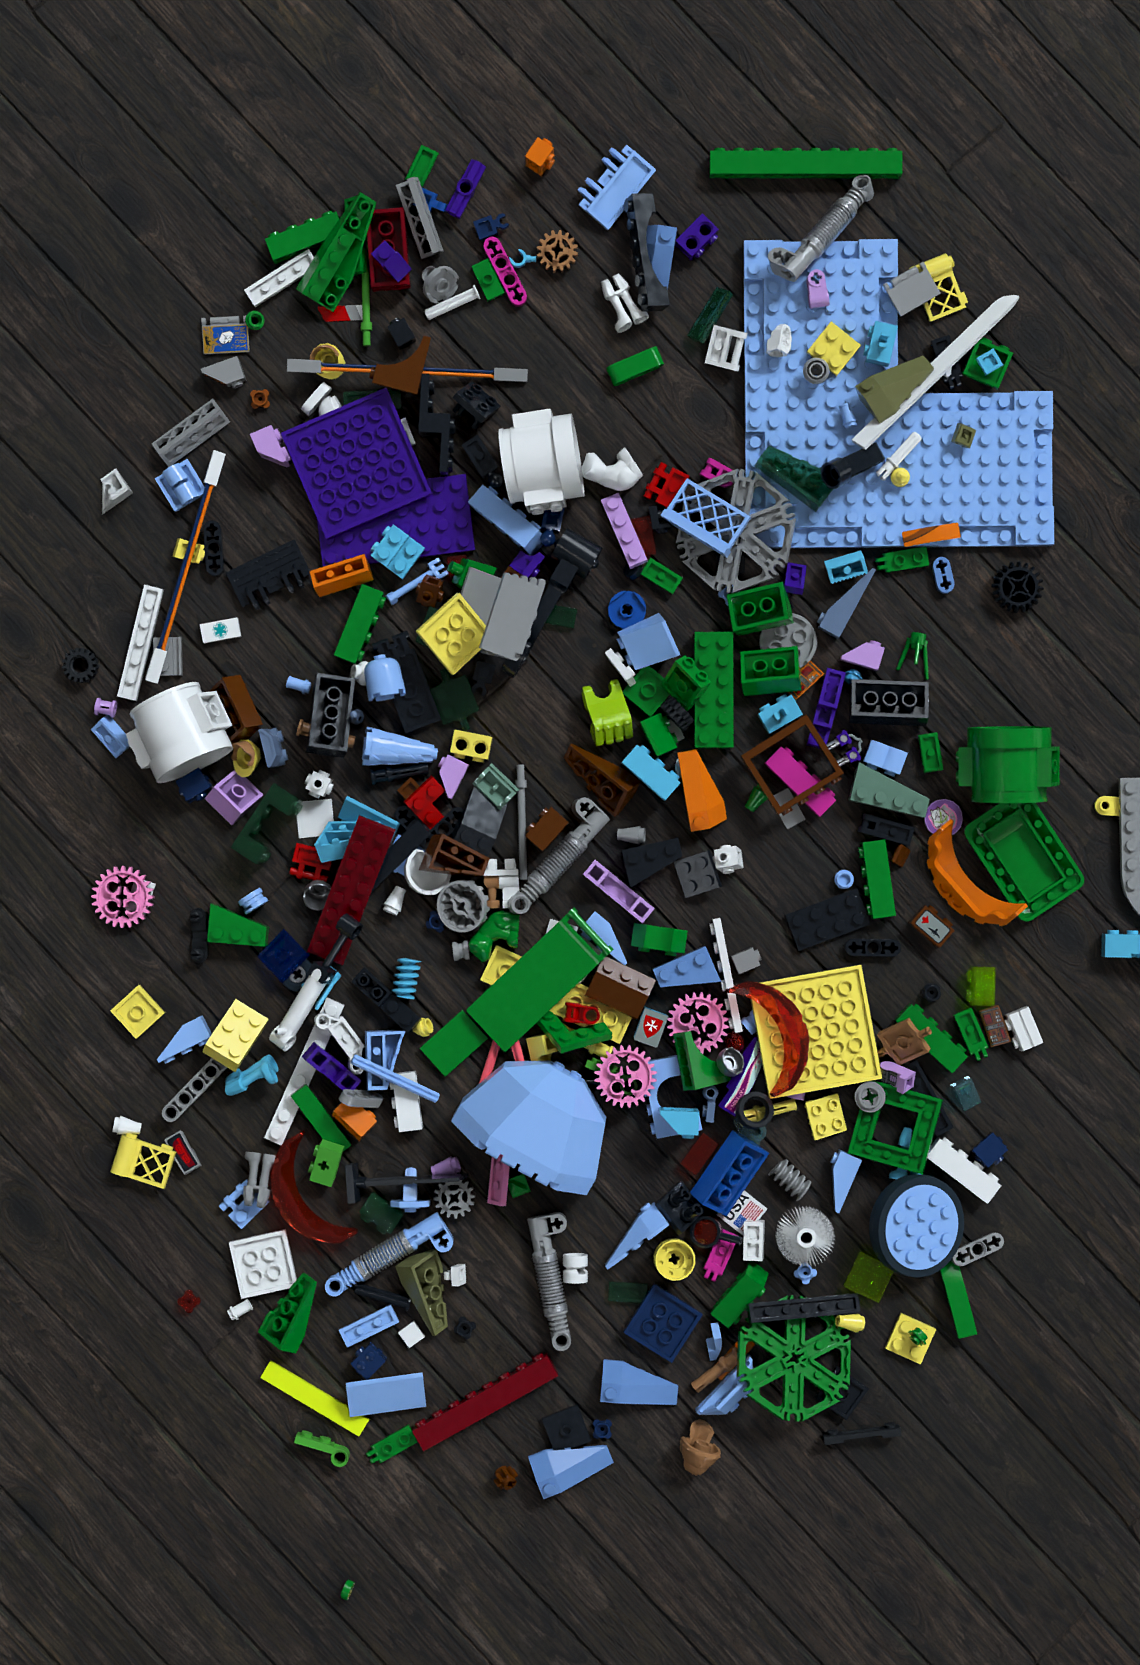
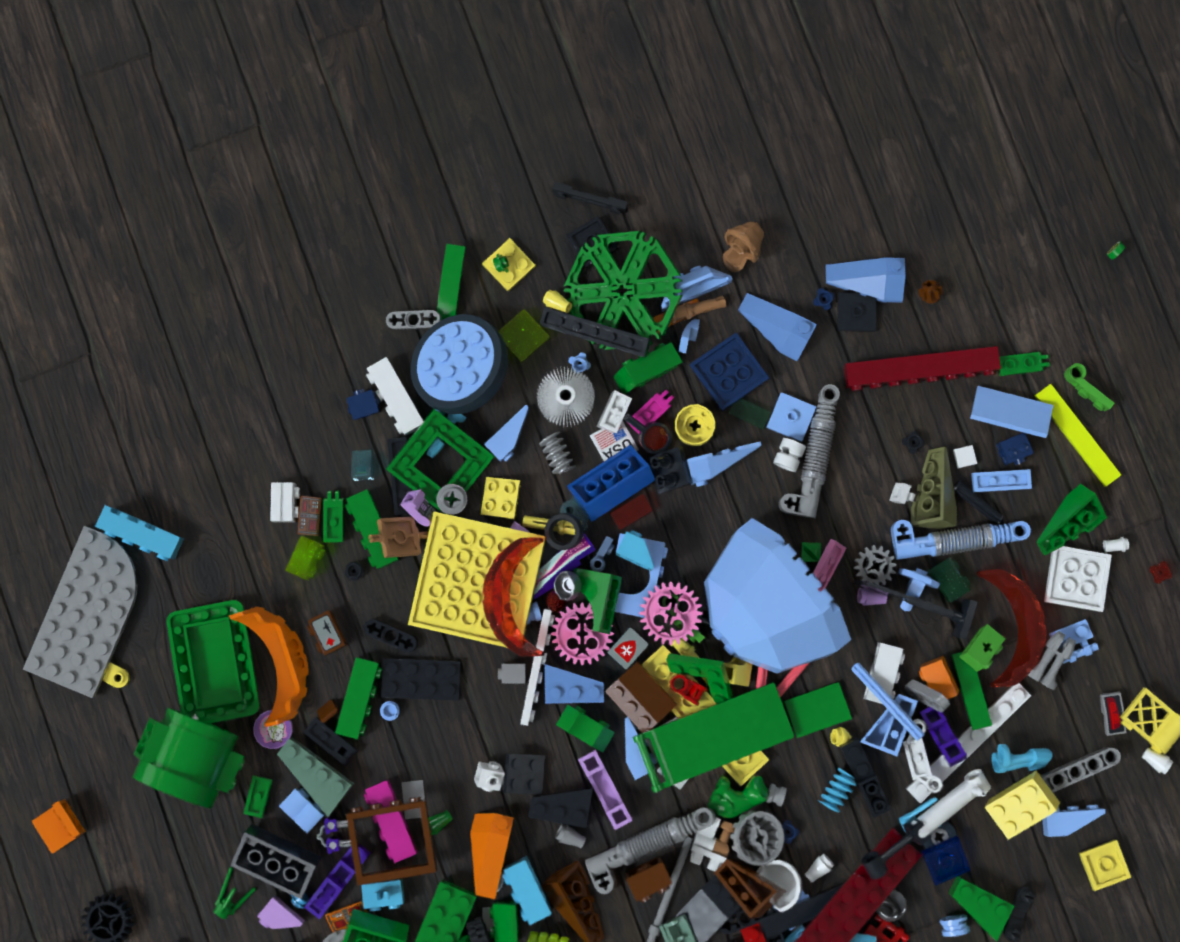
camera: 160 degrees left, 5 degrees down
none -> orange bracket [32,799,86,853]
none -> light blue plate [766,392,816,442]

